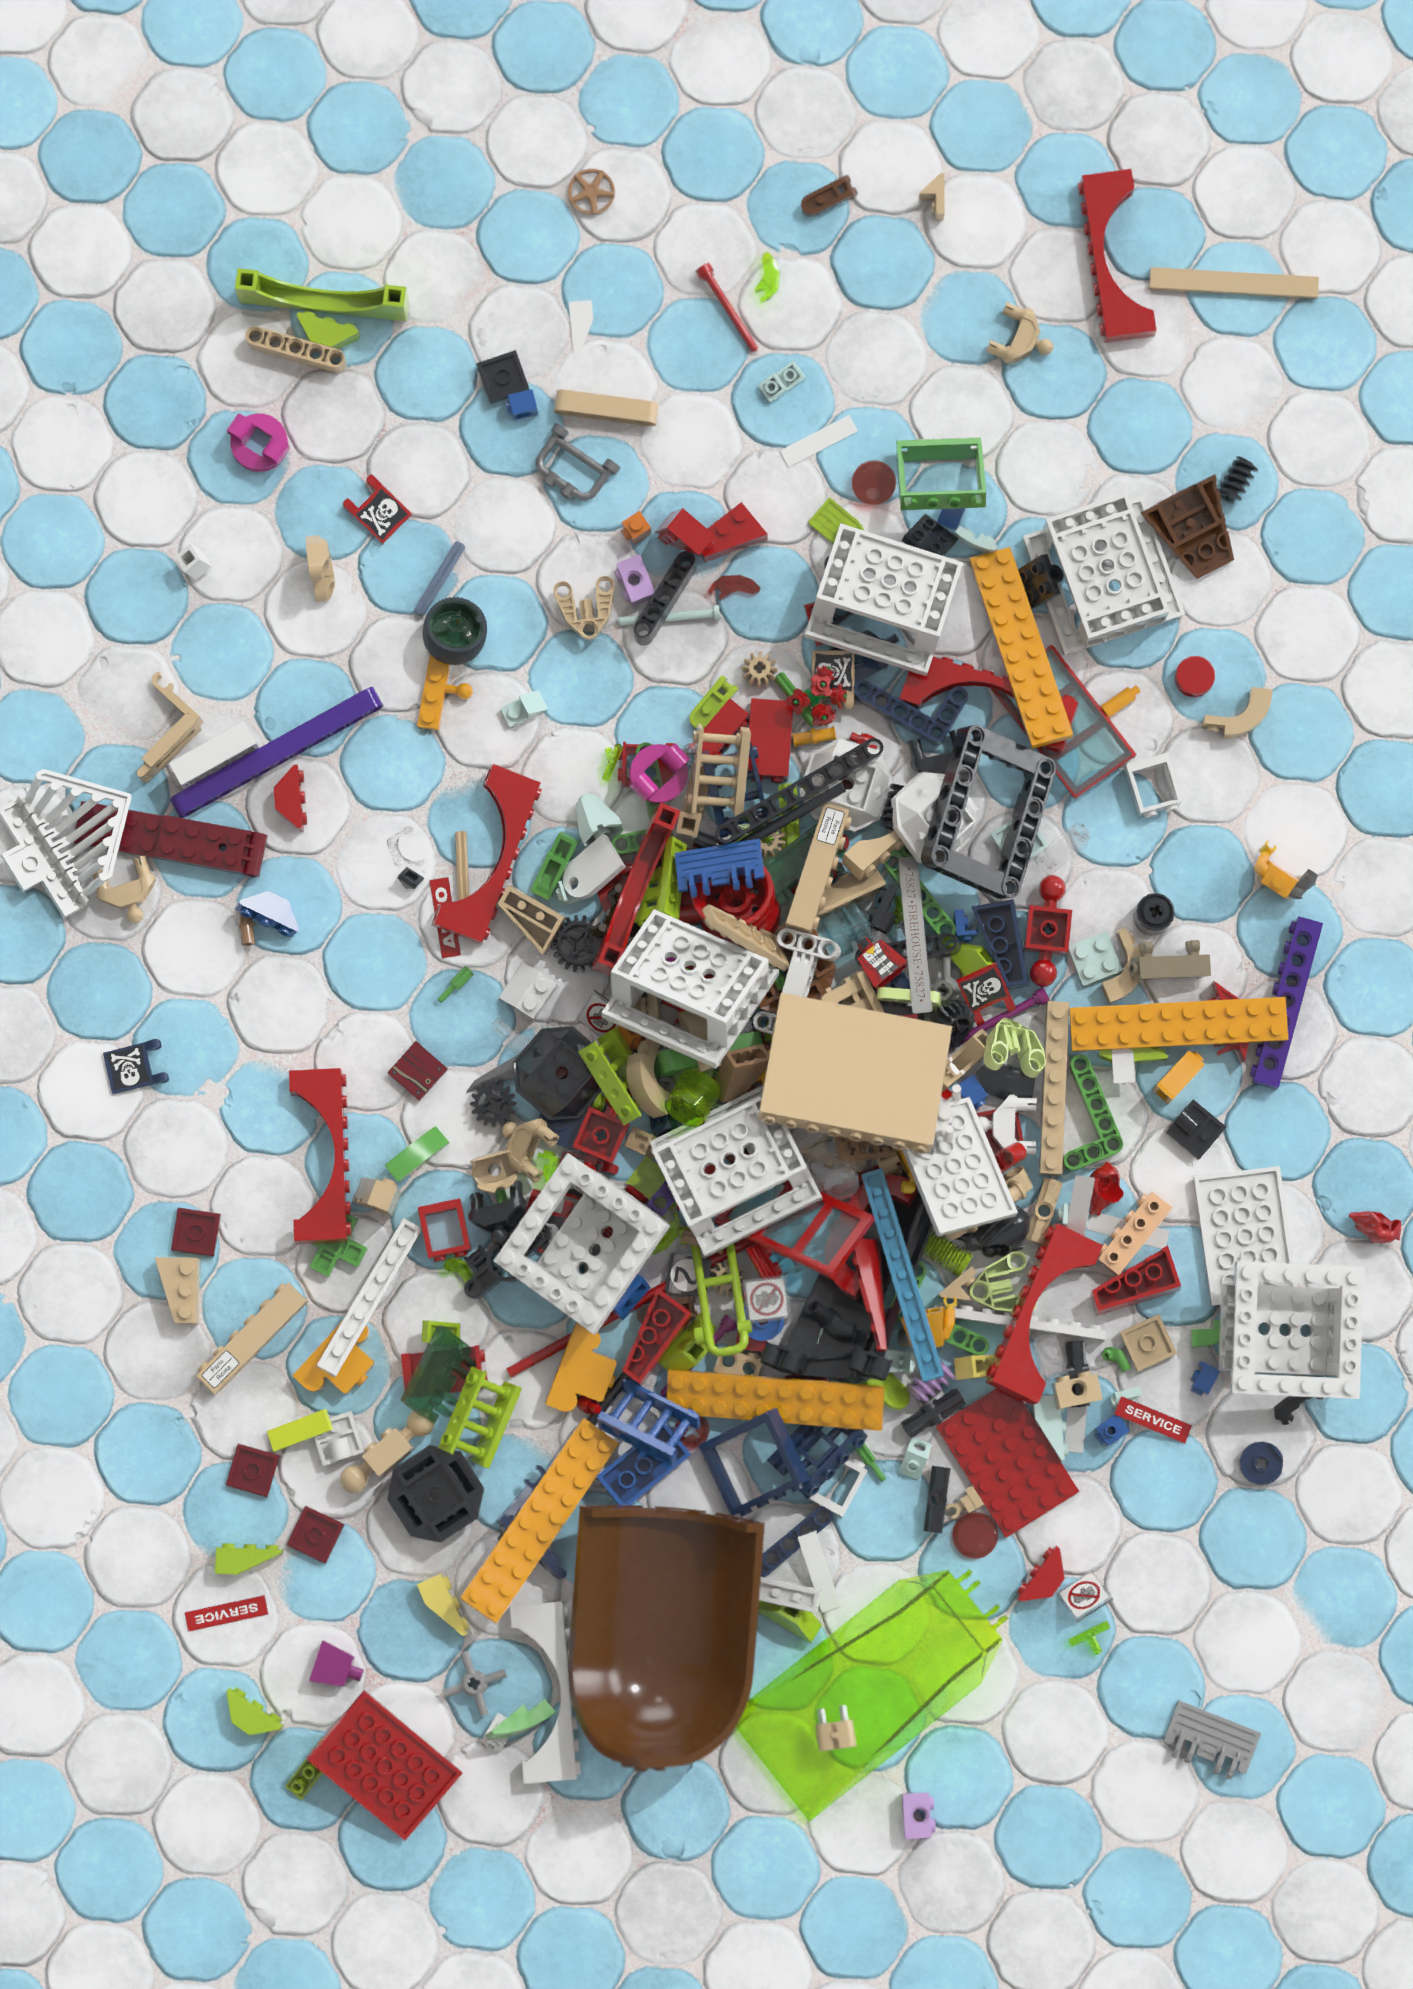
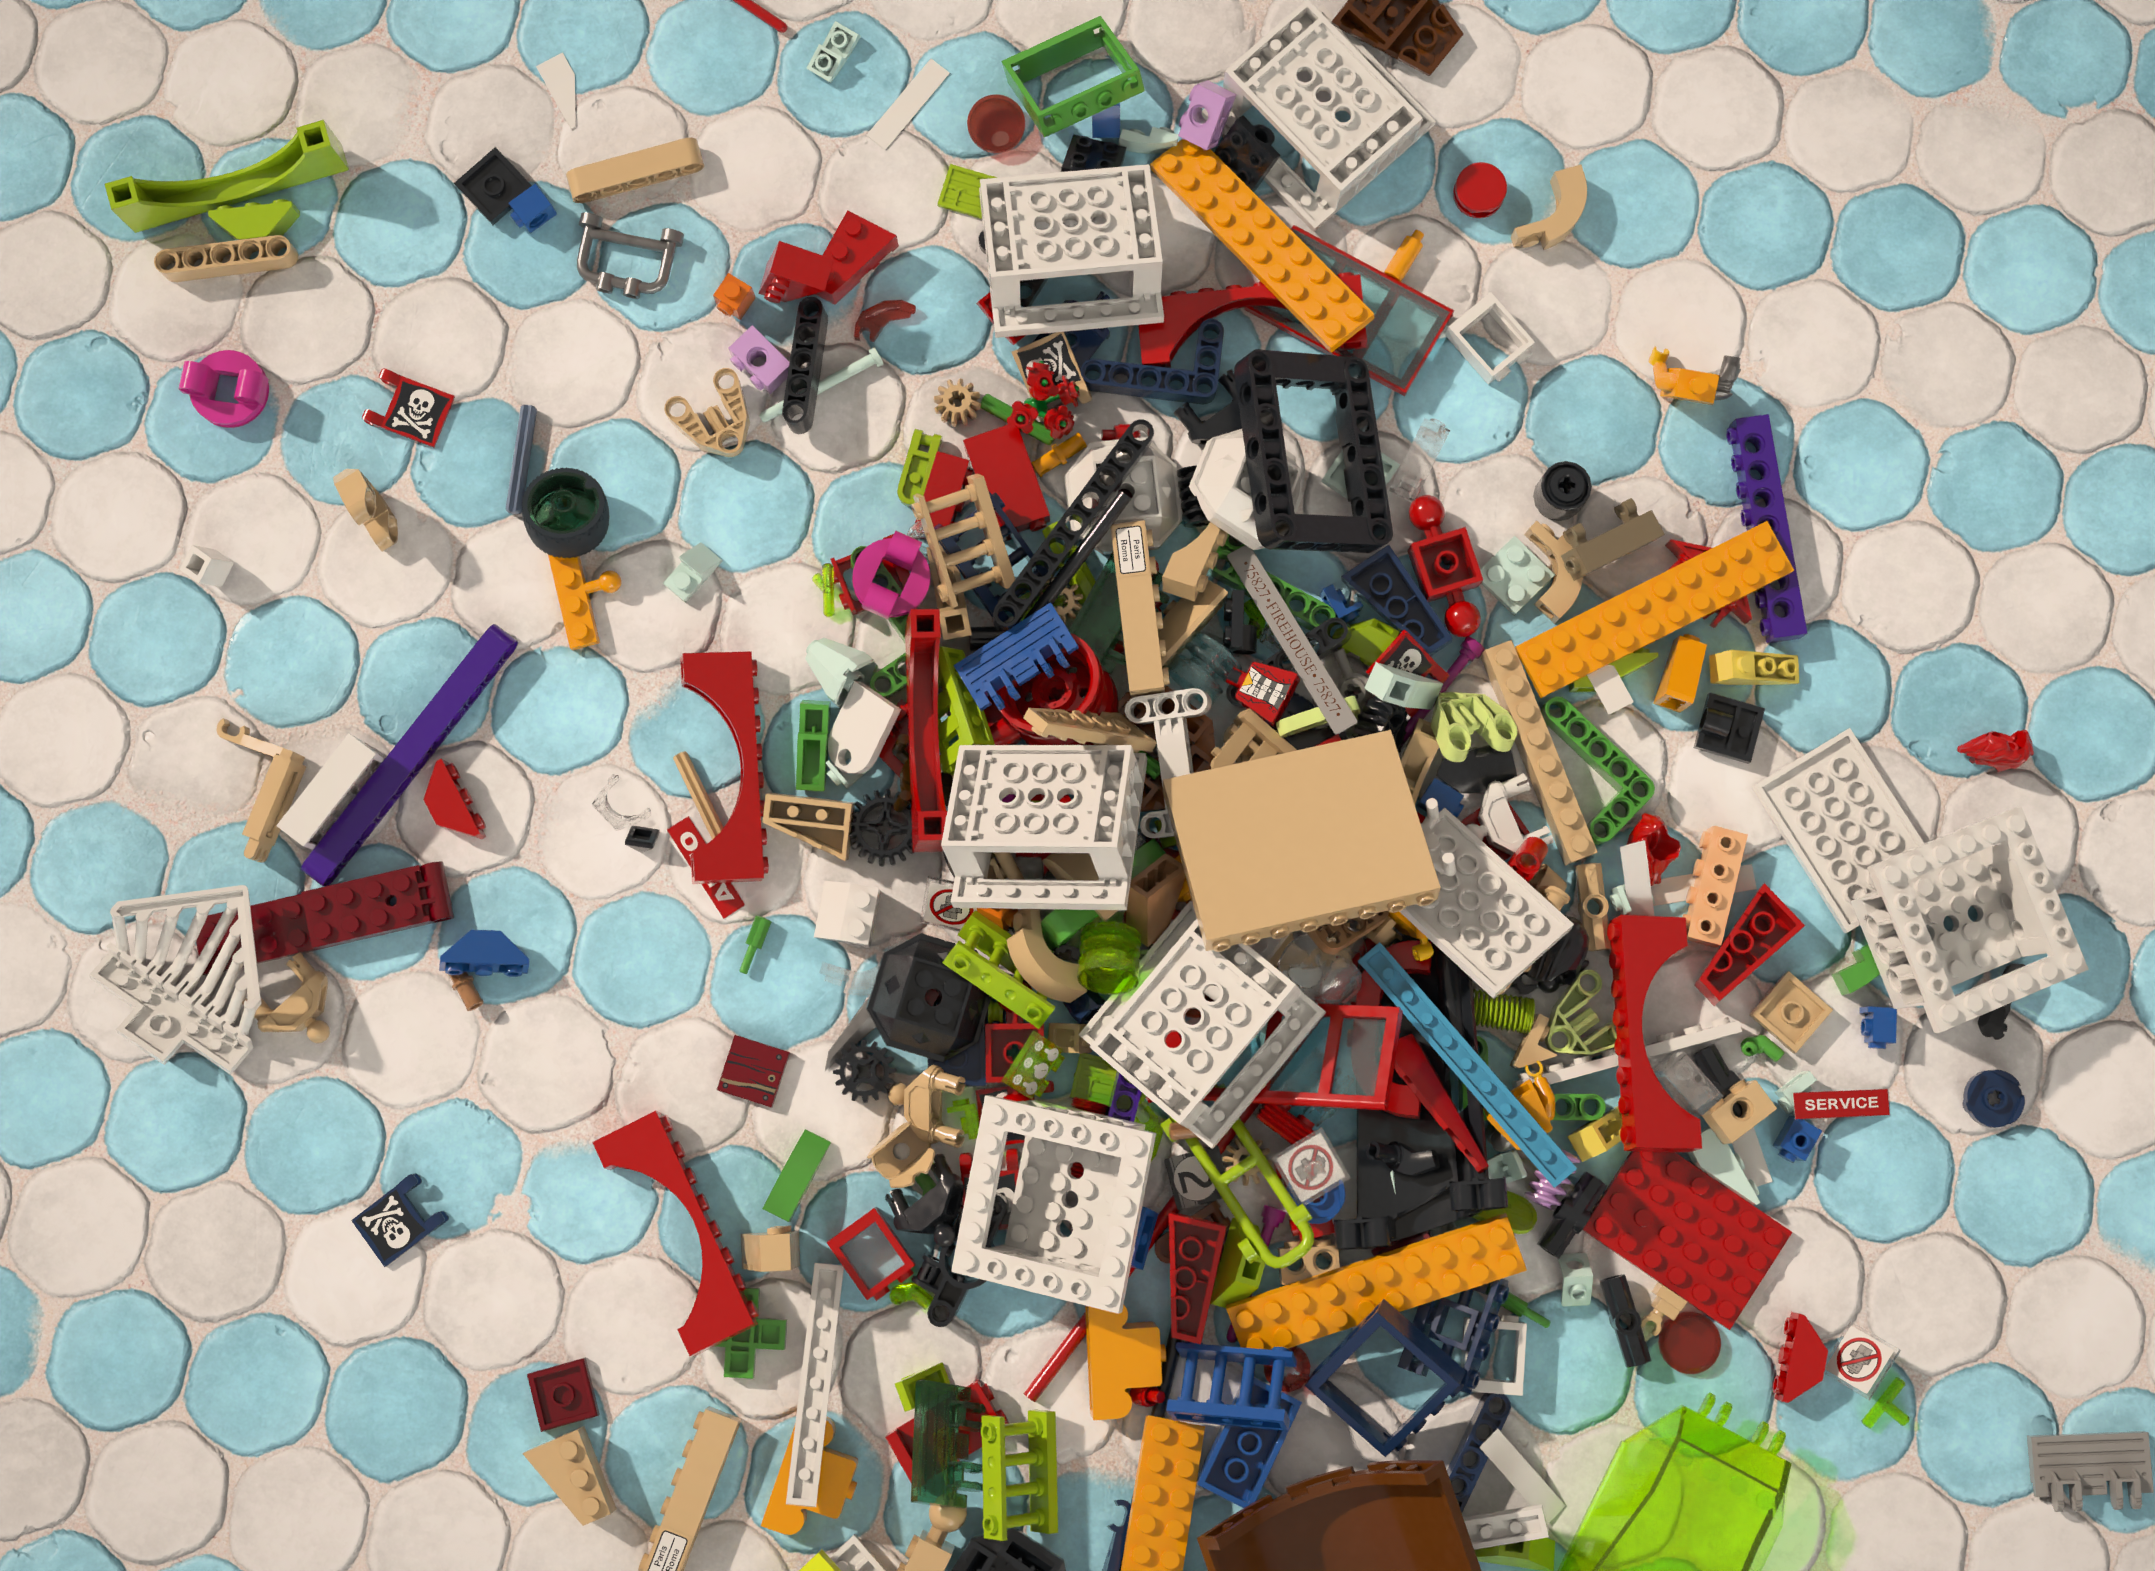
camera: 25 degrees left, 0 degrees up
none -> clear neon green slope [1001,1030,1065,1100]
none -> lavender brick [1178,80,1237,150]
none -> light aqua slope [1365,662,1443,710]
none -> light yellow slope [1709,650,1799,685]

